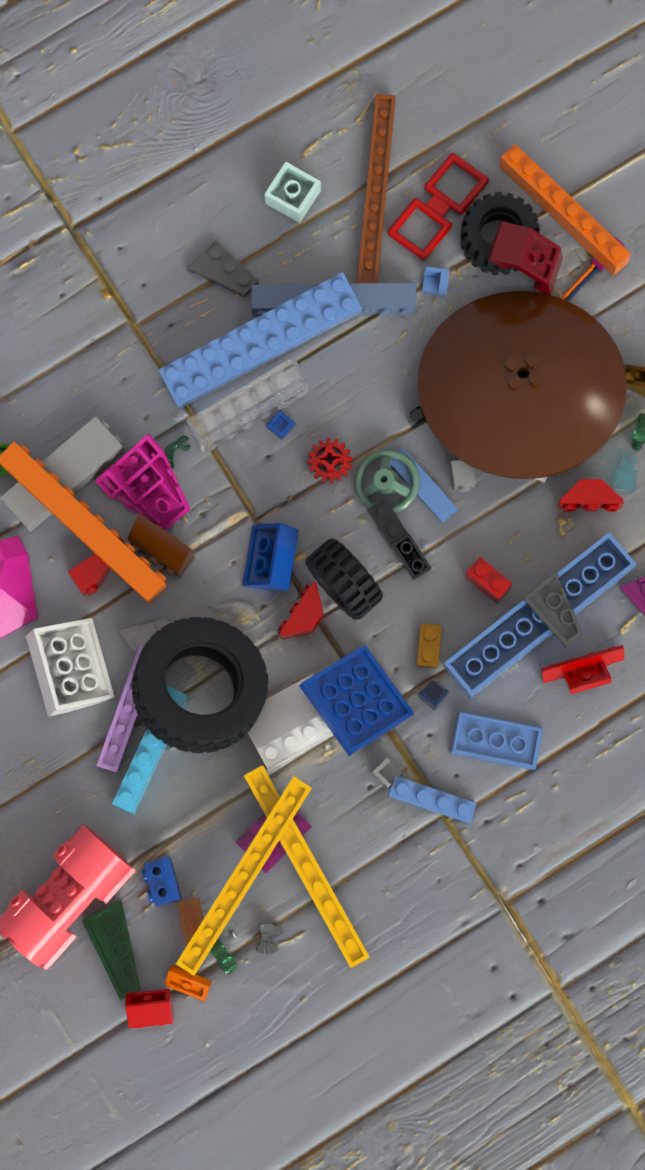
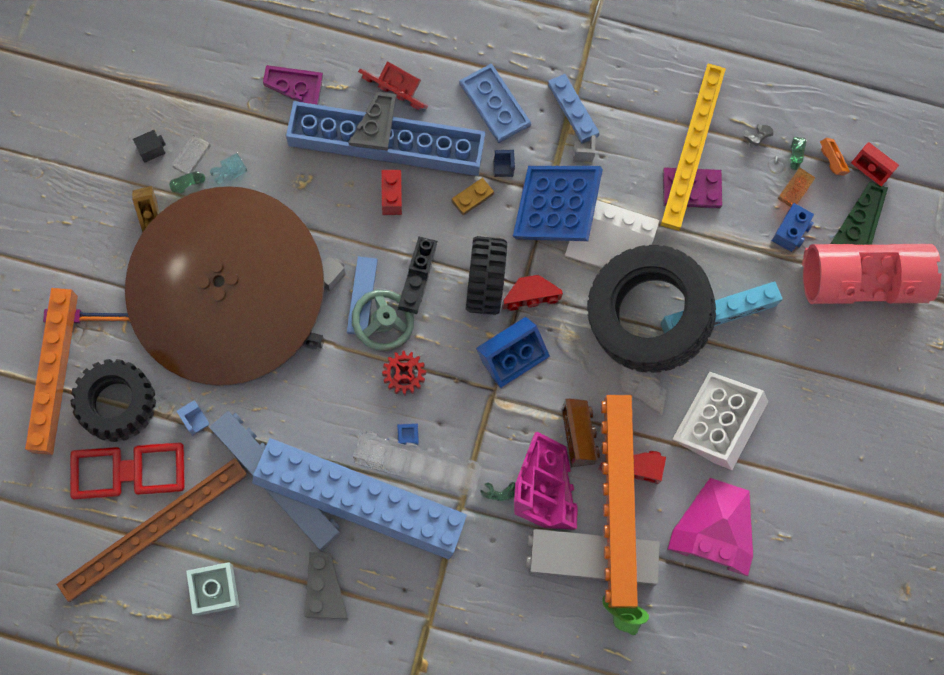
camera: 145 degrees left, 5 degrees down
lavender plate [96,645,144,773] -> none
yellow plate [176,776,312,976] -> none
dark red slope [488,222,563,295] -> none
red slope [558,479,624,512] -> none

